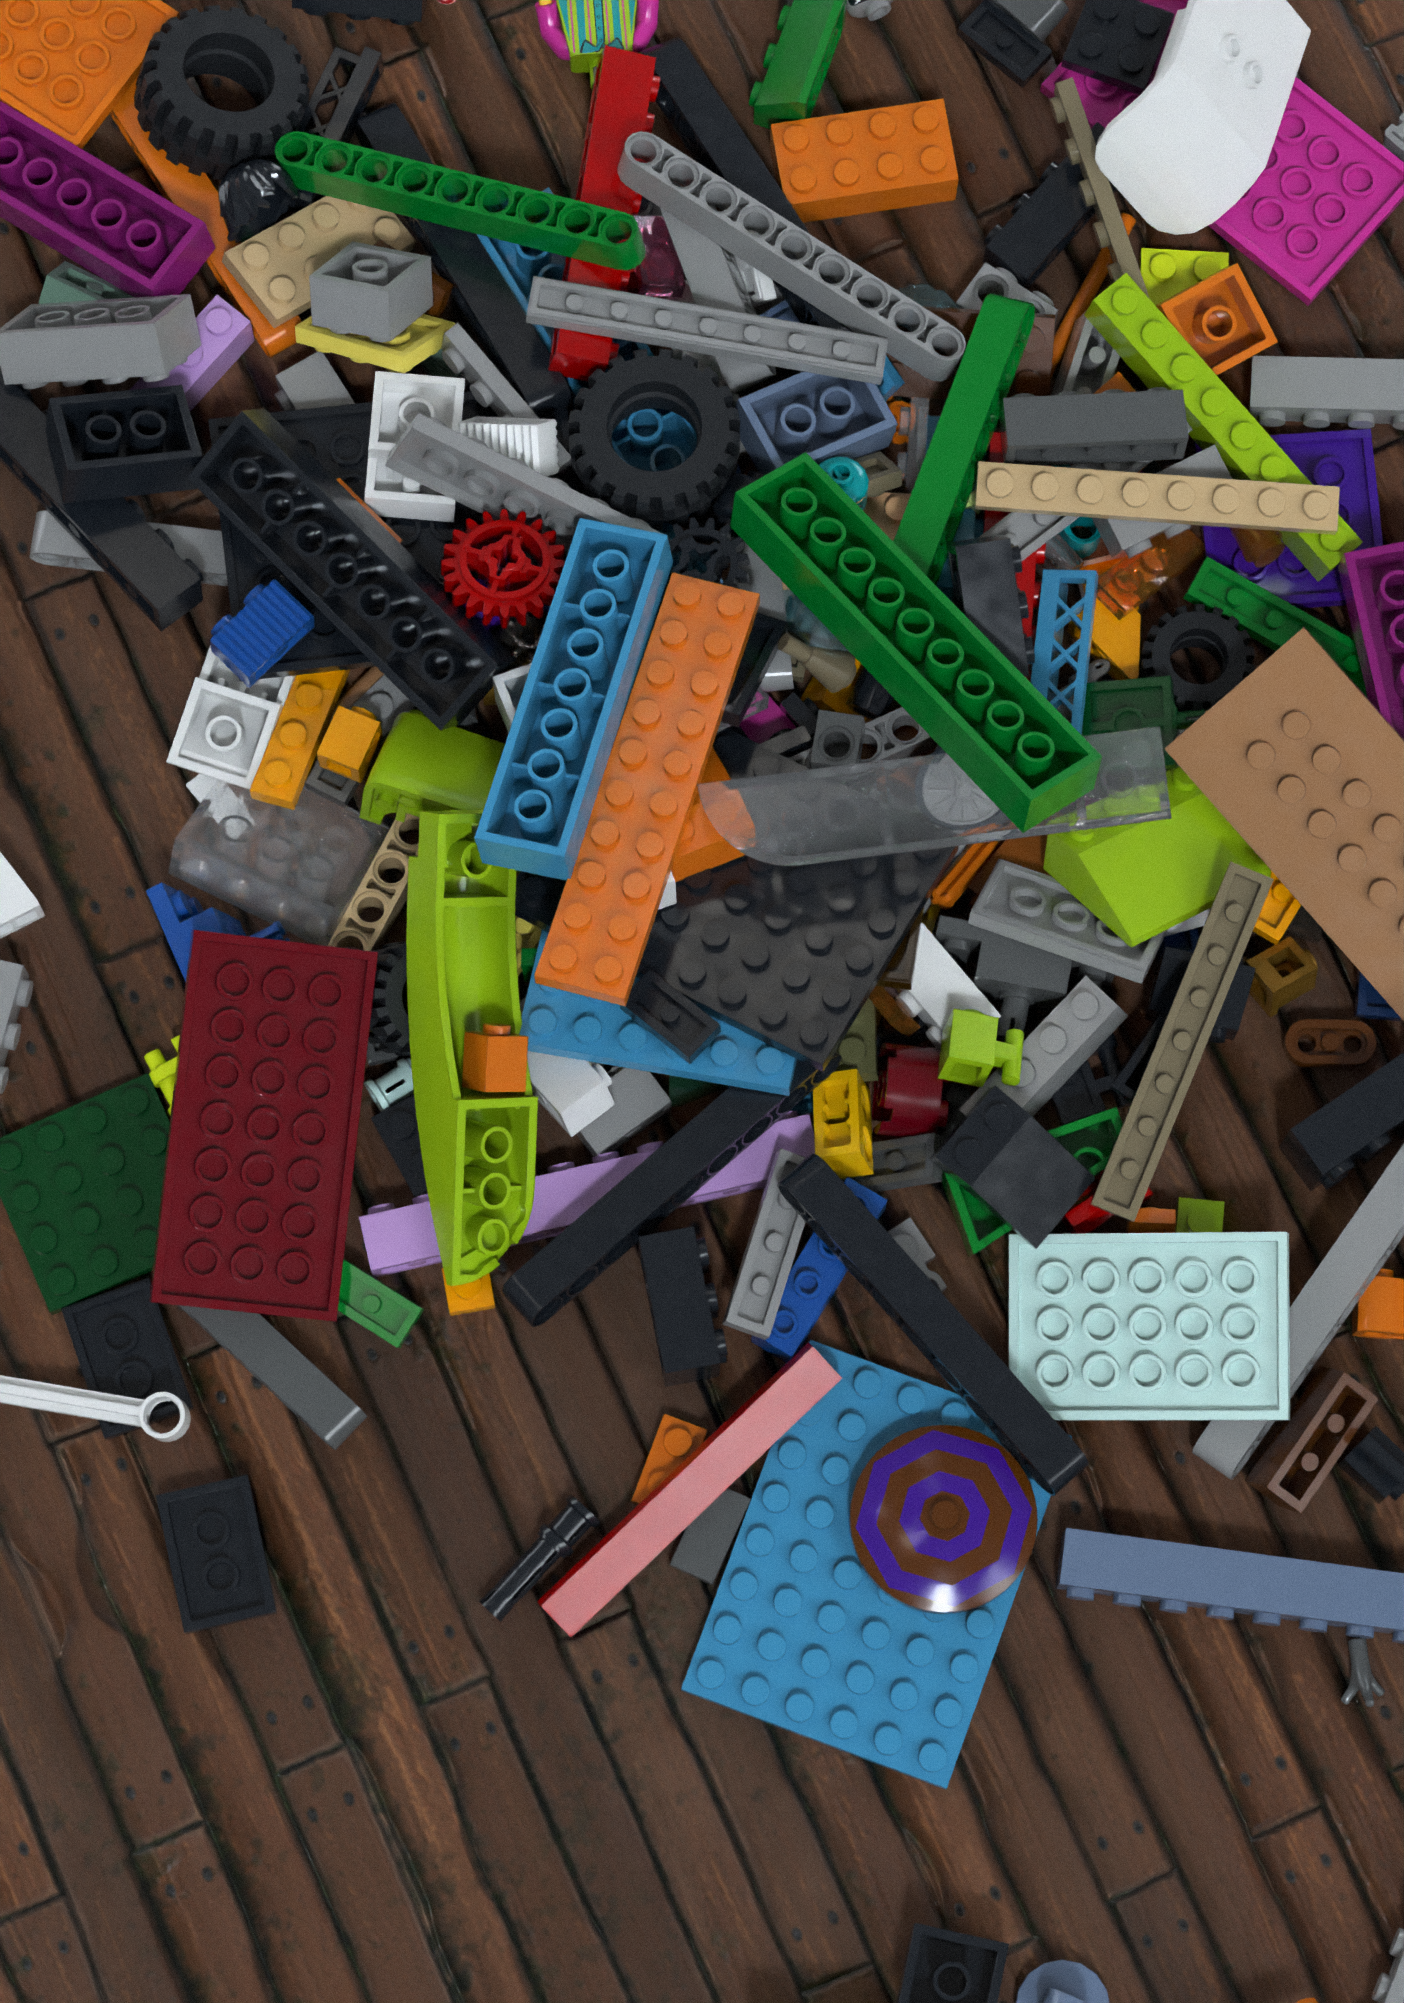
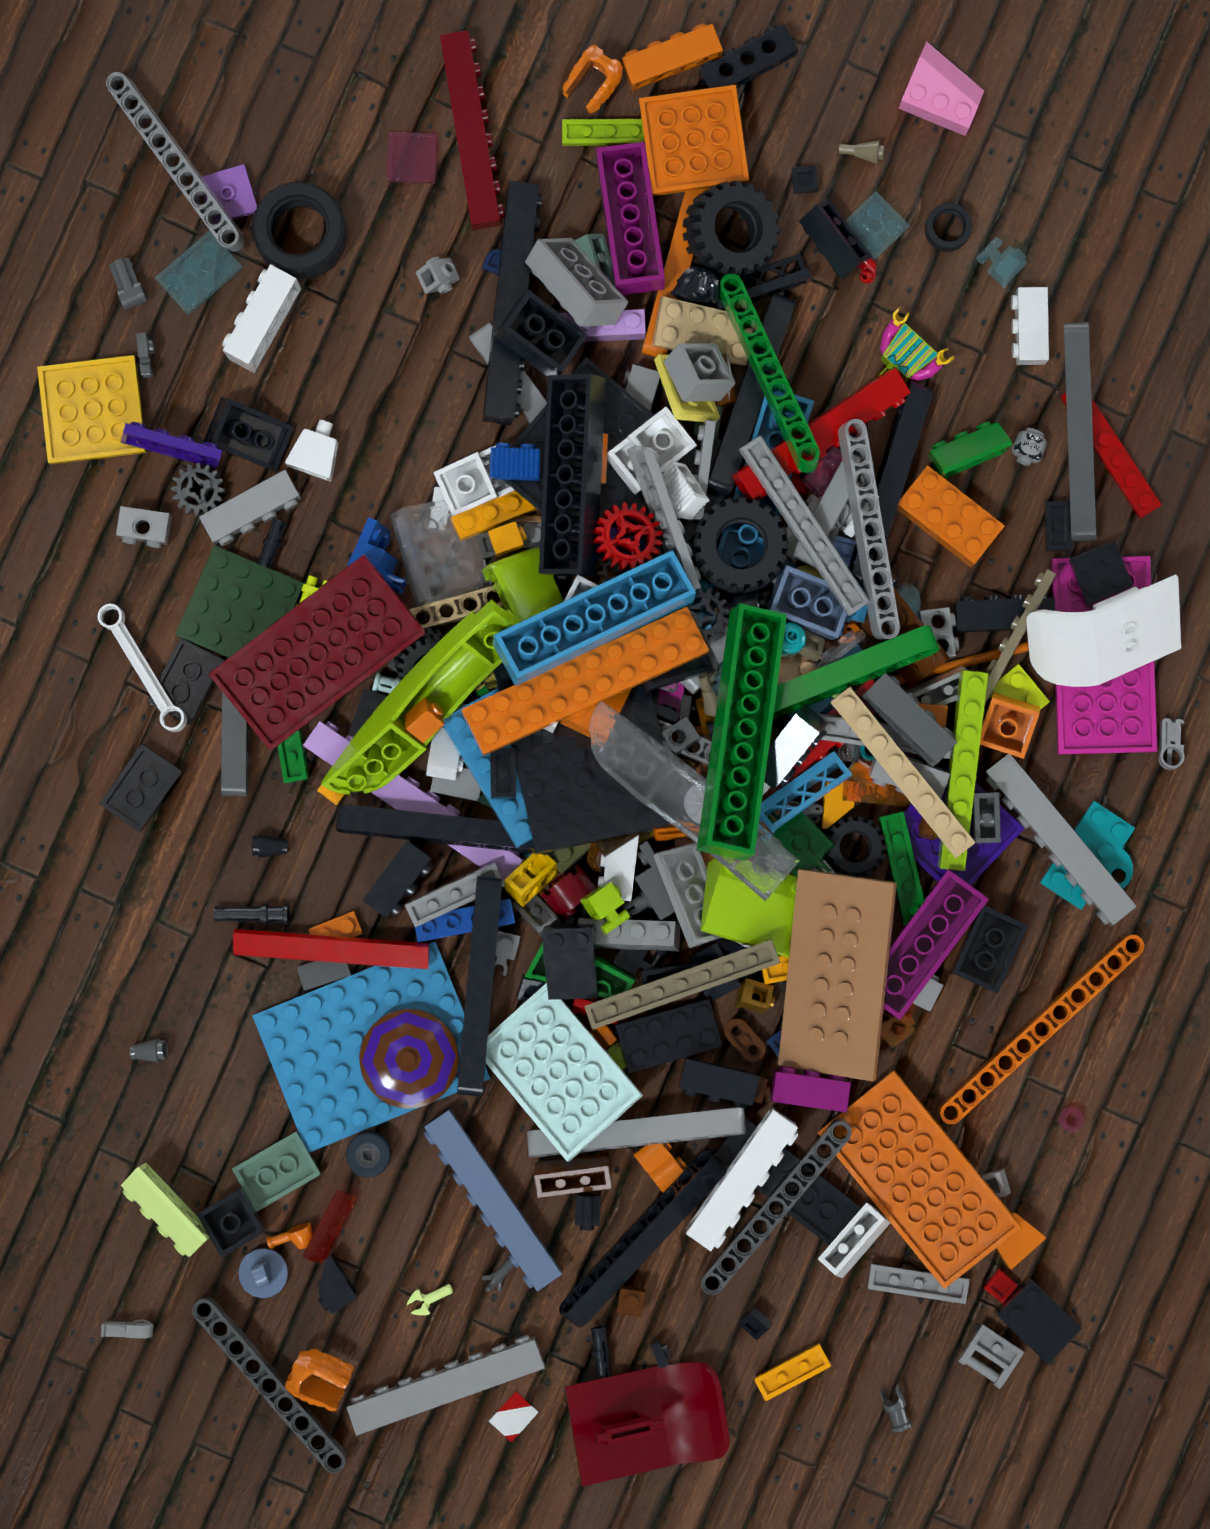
camera: 50 degrees right, 10 degrees up
none -> dark grey cone [130,1038,168,1063]
none -> sand green plate [232,1131,322,1212]
none -> black cone [252,834,288,858]
none -> black pin [257,518,288,569]
none -> orange bar [266,1222,313,1249]
none -> clear red plate [303,1190,357,1264]
none -> black slope [318,1253,359,1314]
none -> black wheel [346,1132,392,1178]
none -> yellowish green bar [407,1284,453,1315]
none -> black plate [516,974,546,1002]
none -> black plate [614,999,723,1074]
none -> dark grey brick [972,792,1001,843]

